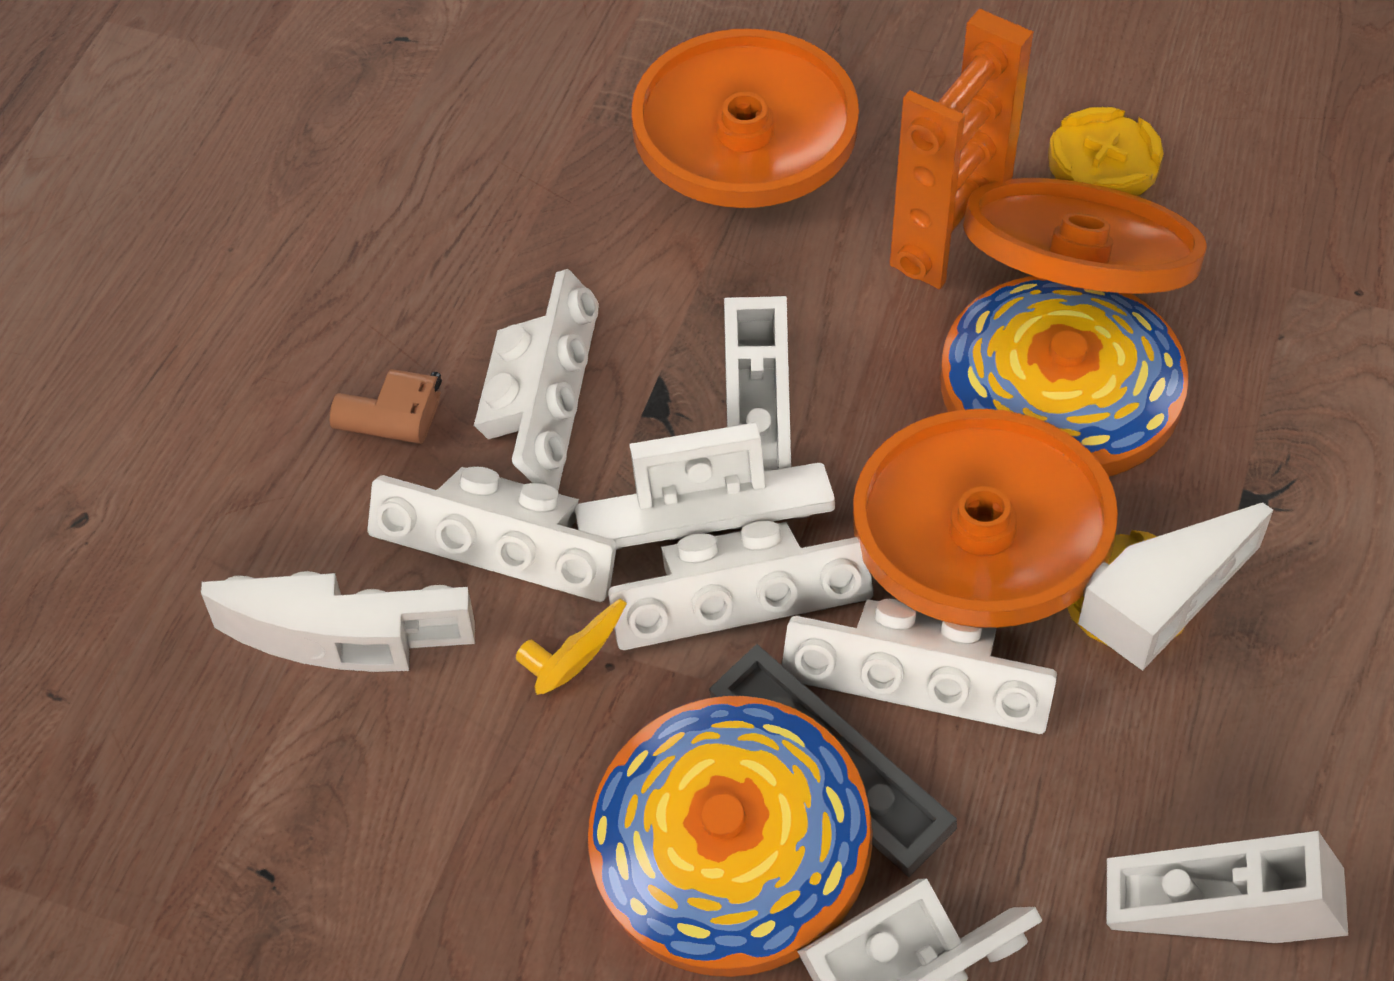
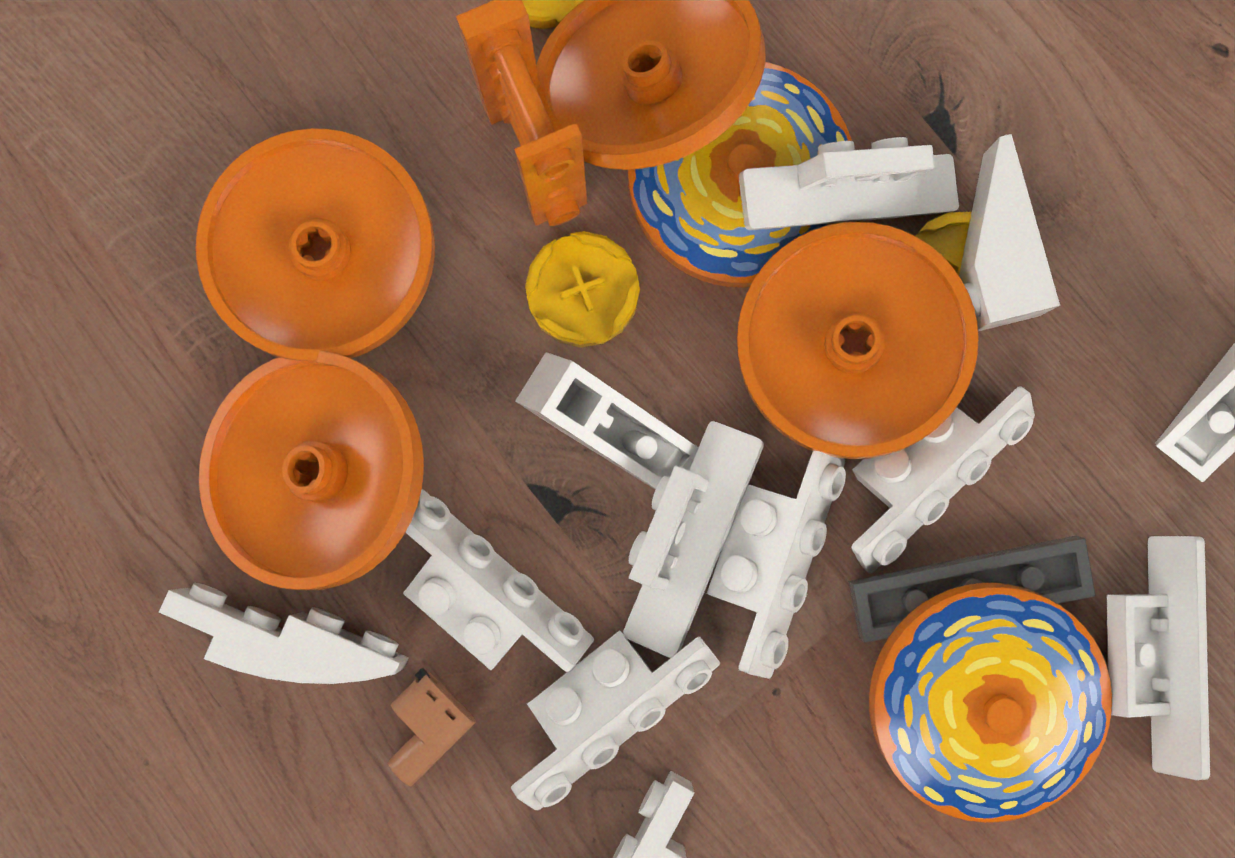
camera: 60 degrees left, 30 degrees up
yellow bar [516,598,627,695] -> none
none -> white slope [159,583,409,684]
none -> orange dish [199,351,424,590]
none -> yellow tile [525,231,640,348]
none -> white bracket [739,137,959,230]

